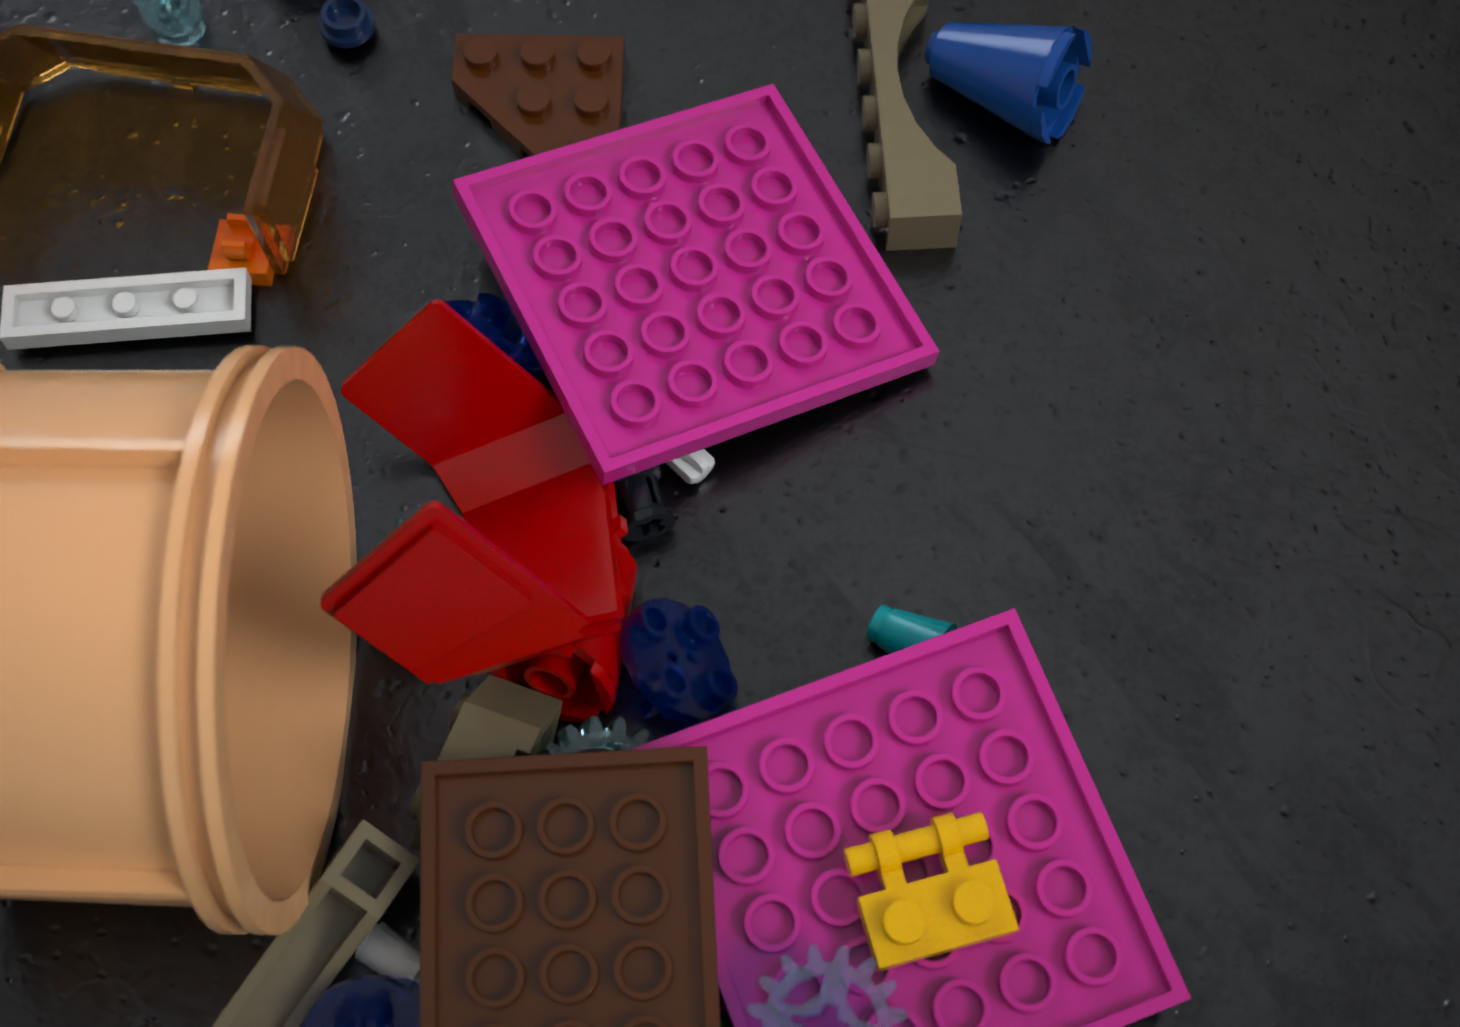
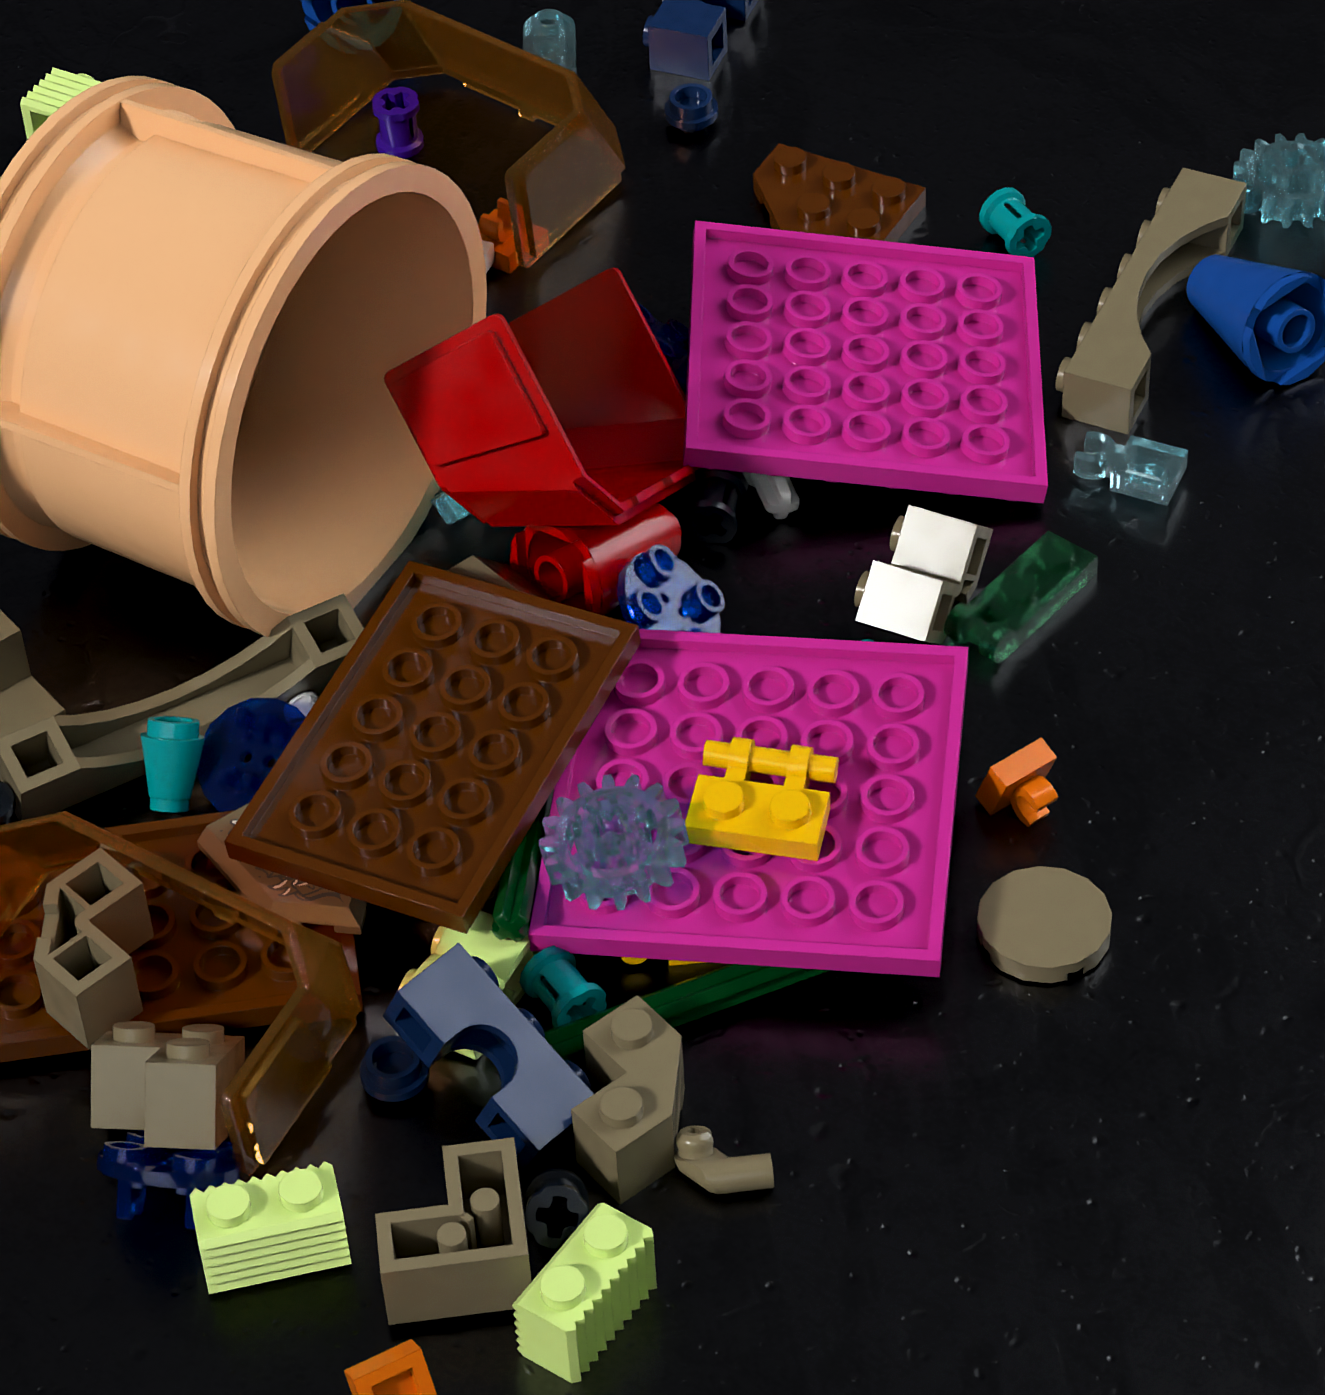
camera: 30 degrees right, 20 degrees down
none -> dark purple bush [372,86,424,159]
none -> brick [854,504,993,645]
none -> clear green plate [944,531,1098,663]
none -> orange tile [975,737,1058,827]
none -> dark tan tile [977,866,1112,983]
none -> teal bush [979,187,1052,257]
none -> clear light blue plate [1073,431,1188,506]

